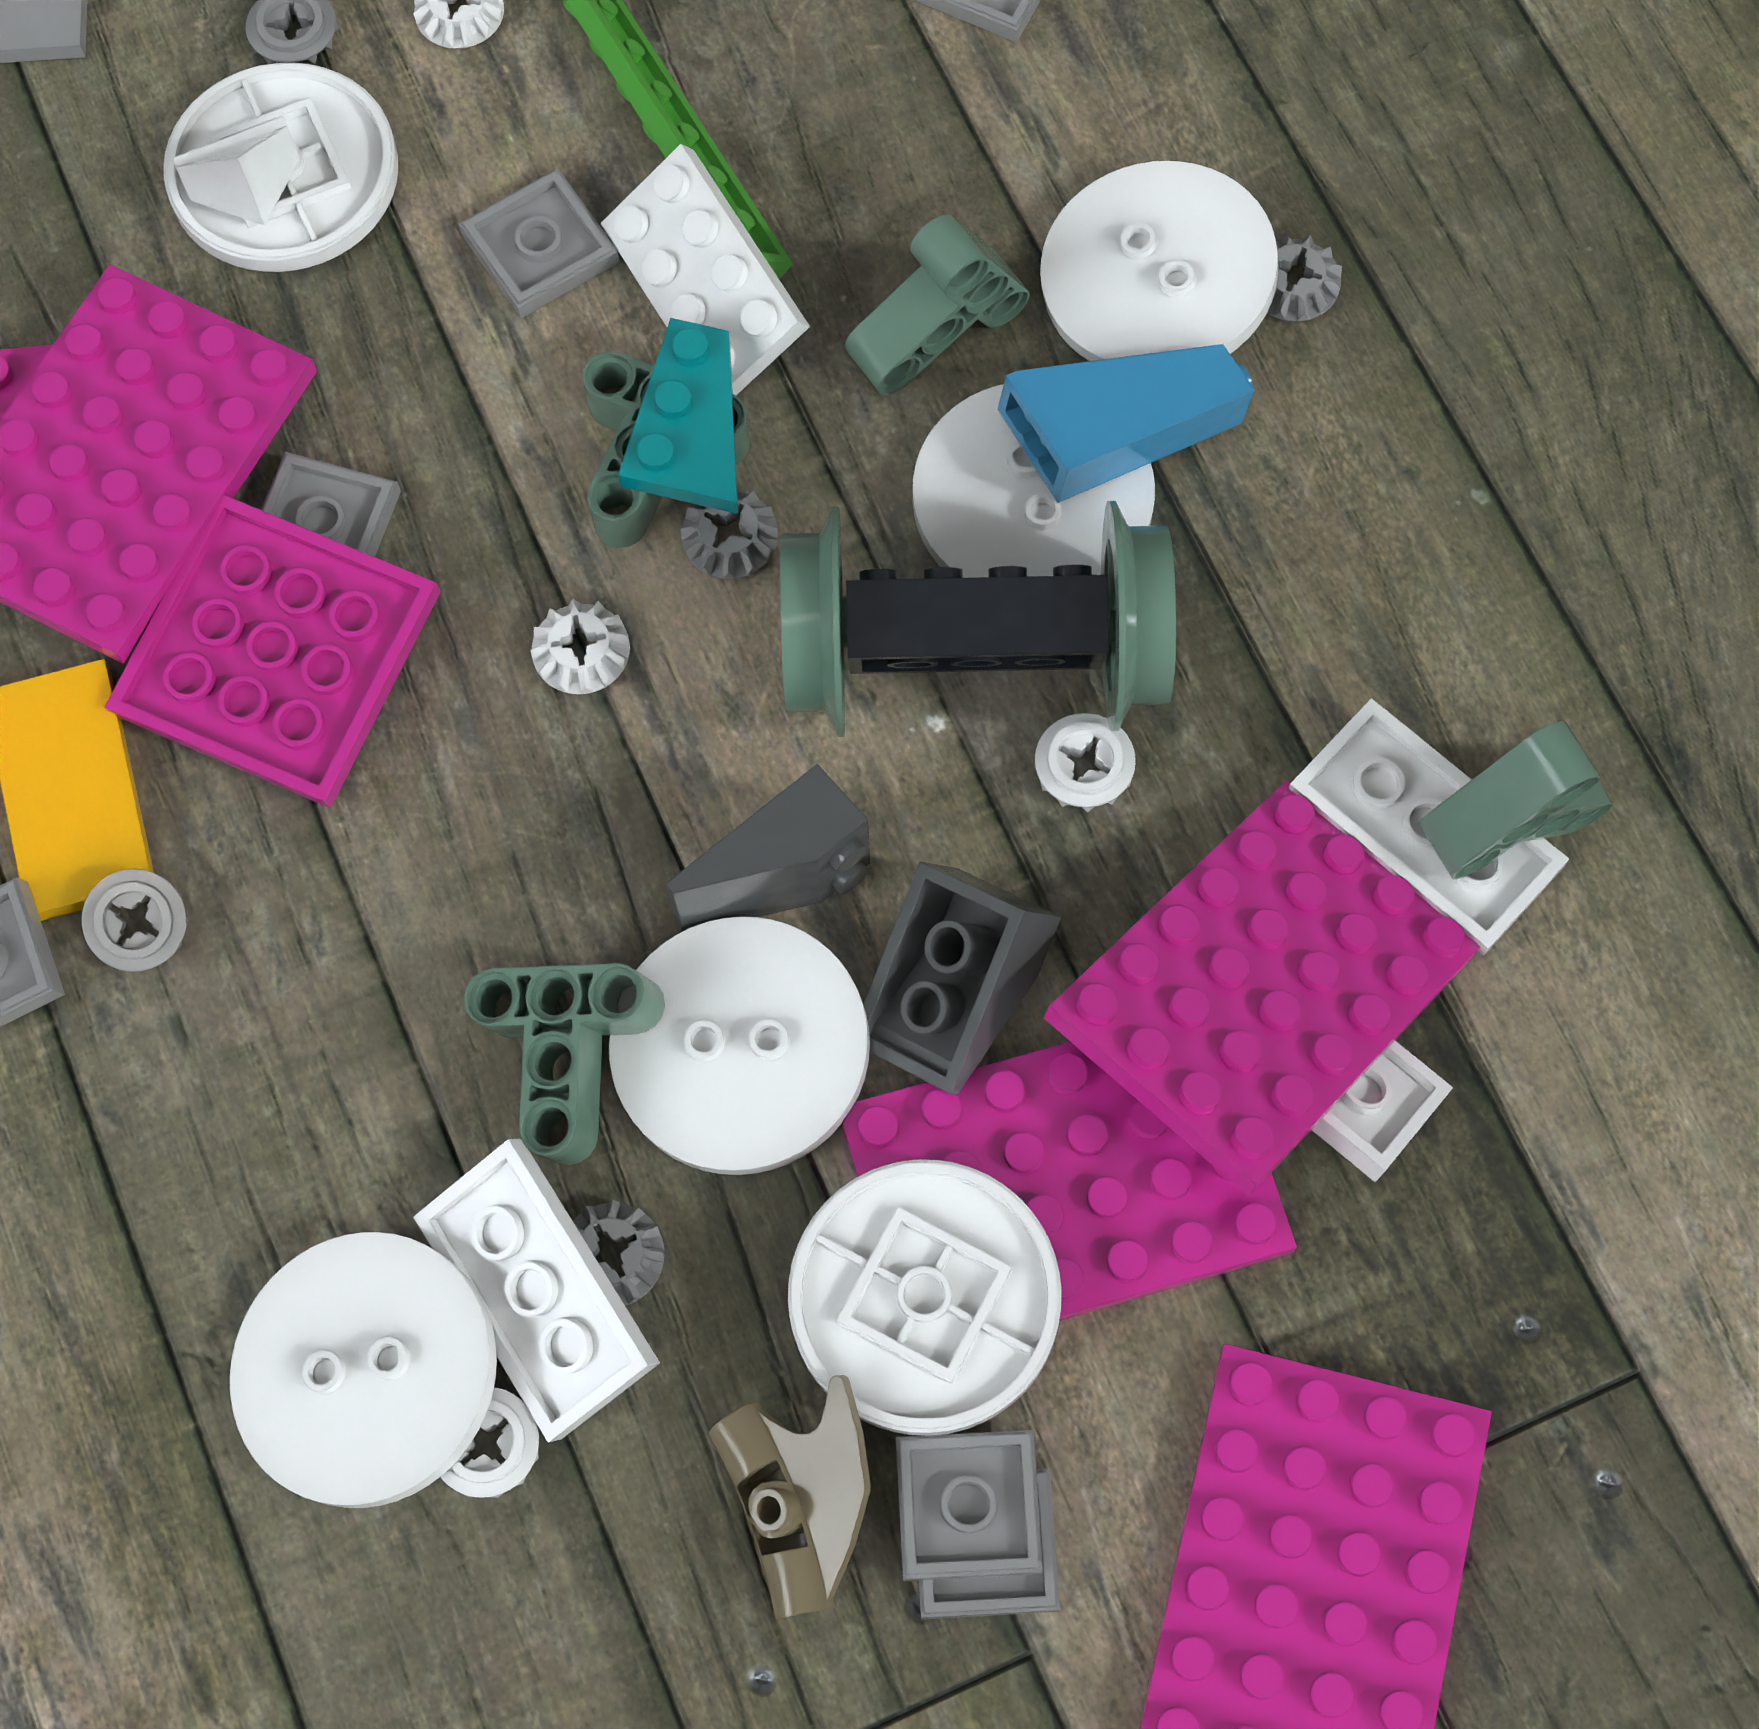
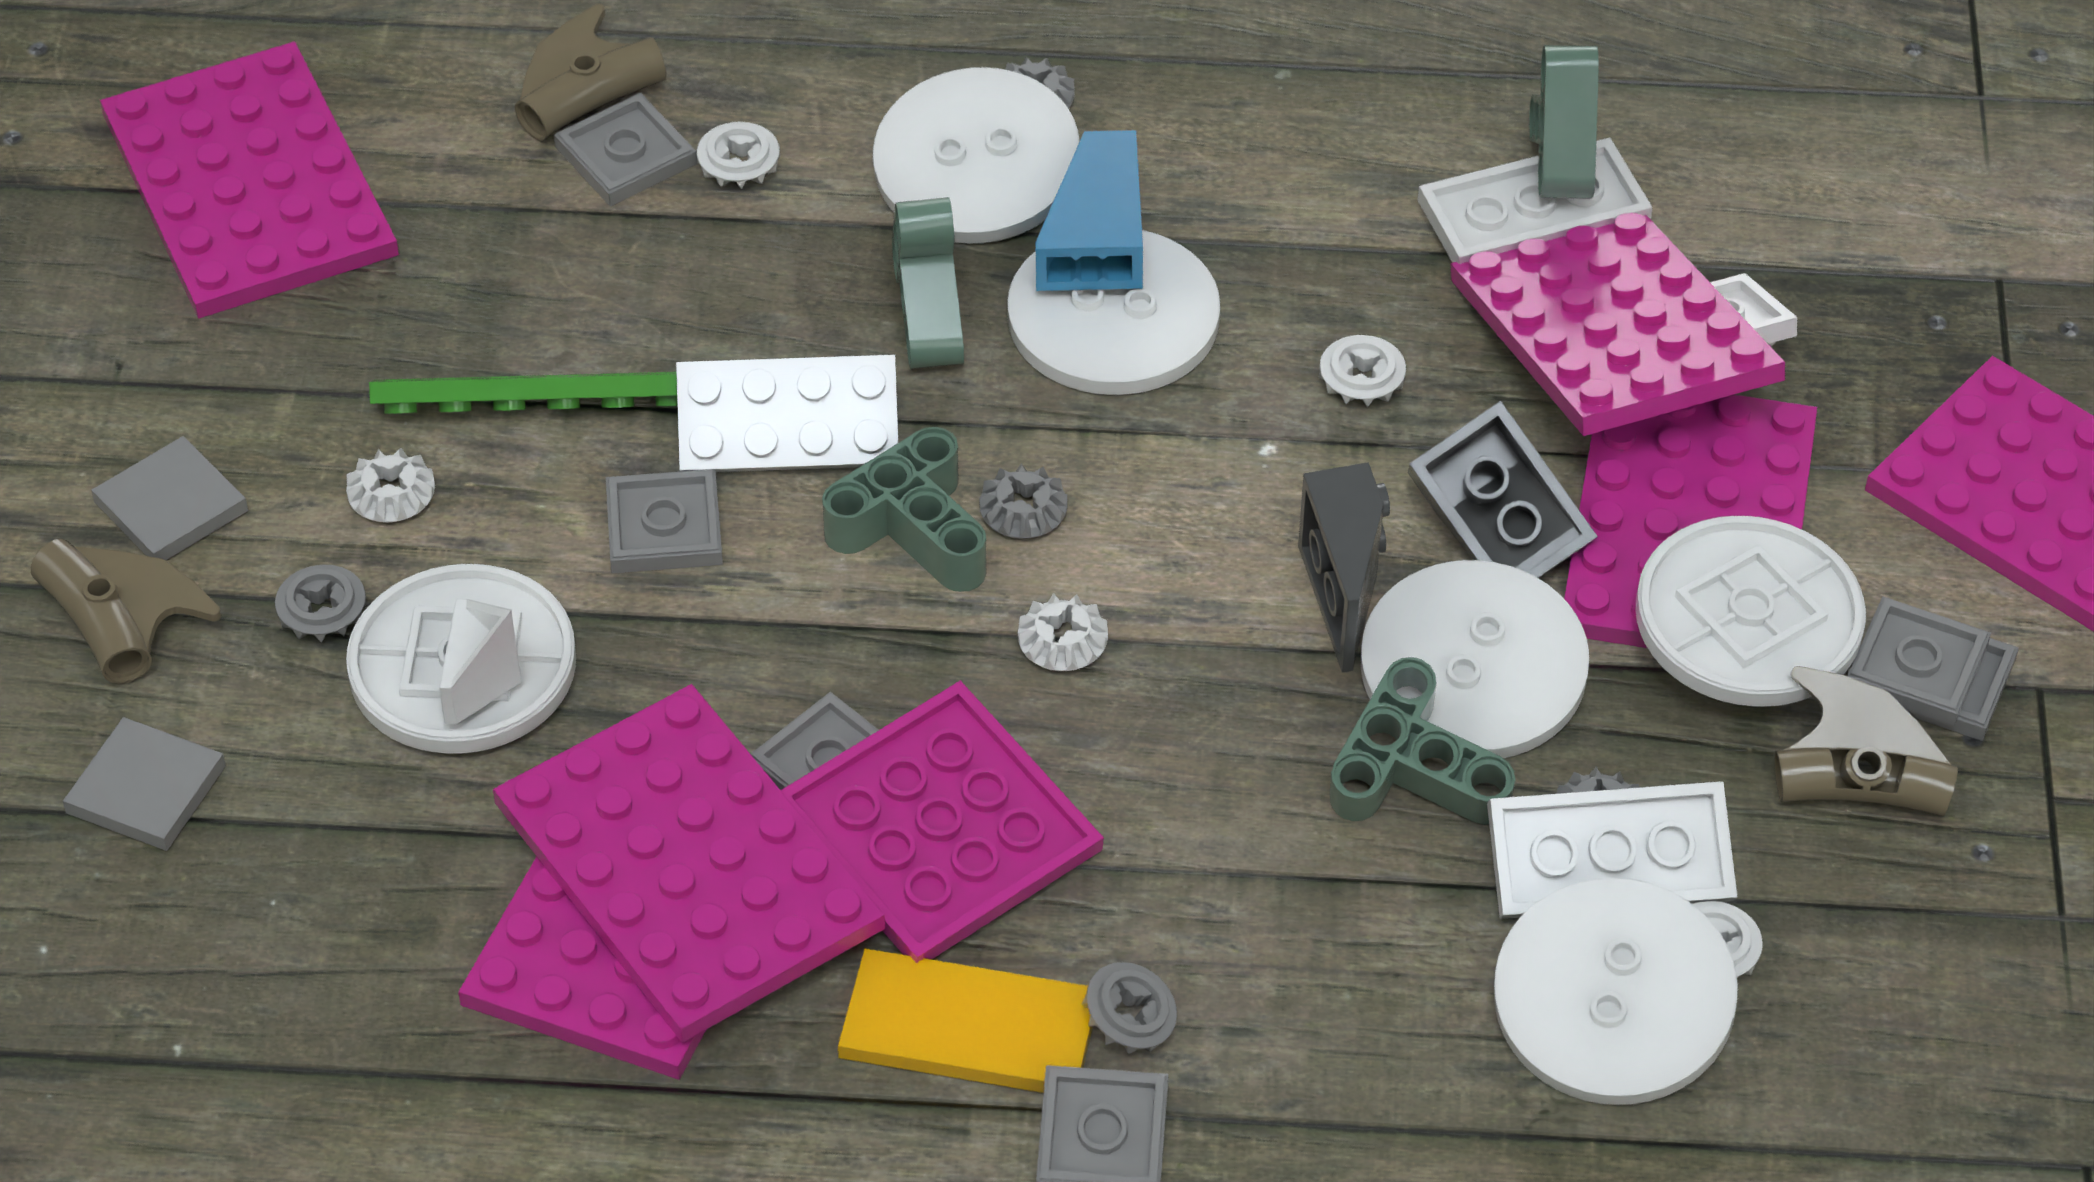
camera: 65 degrees left, 20 degrees down
teal wing [618,318,738,514] -> none
brick [780,501,1176,737] -> none
none -> white gear [697,122,780,189]

